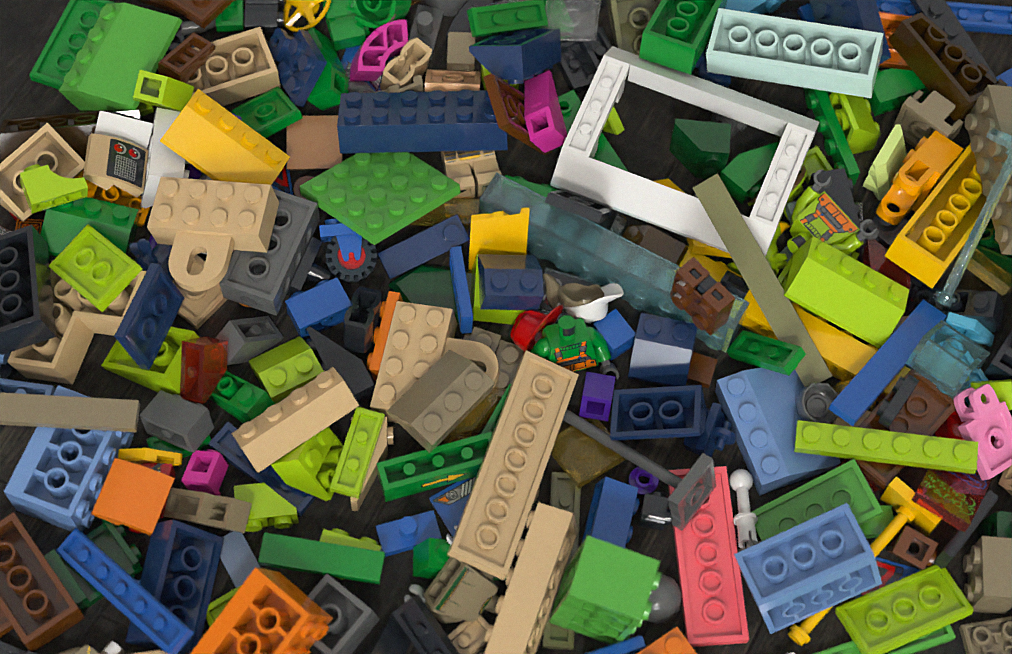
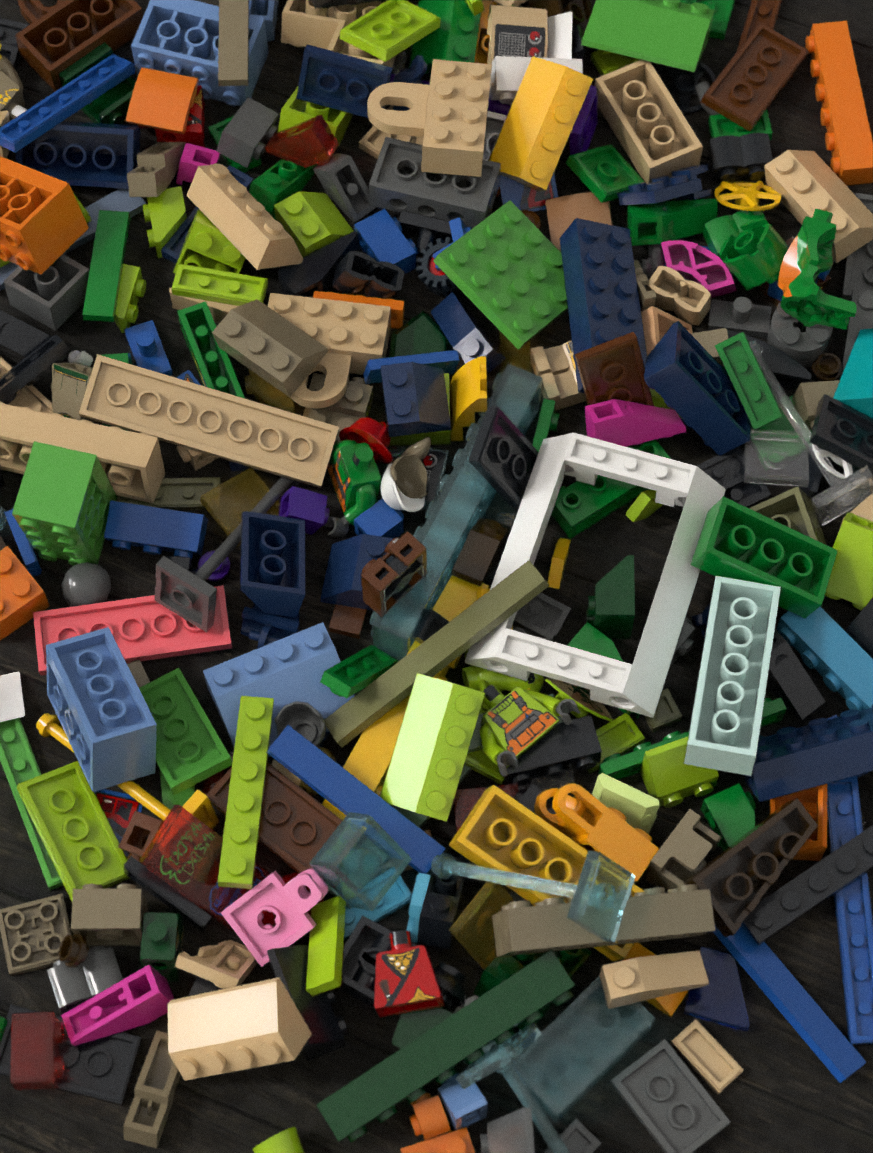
camera: 90 degrees right, 0 degrees up
yellow tile [118,448,182,466] -> none
lime slope [132,70,194,112] -> none
reddish brown slope [158,32,215,83] -> none
white pin [729,469,758,548] -> none
black plate [876,374,919,428] -> none

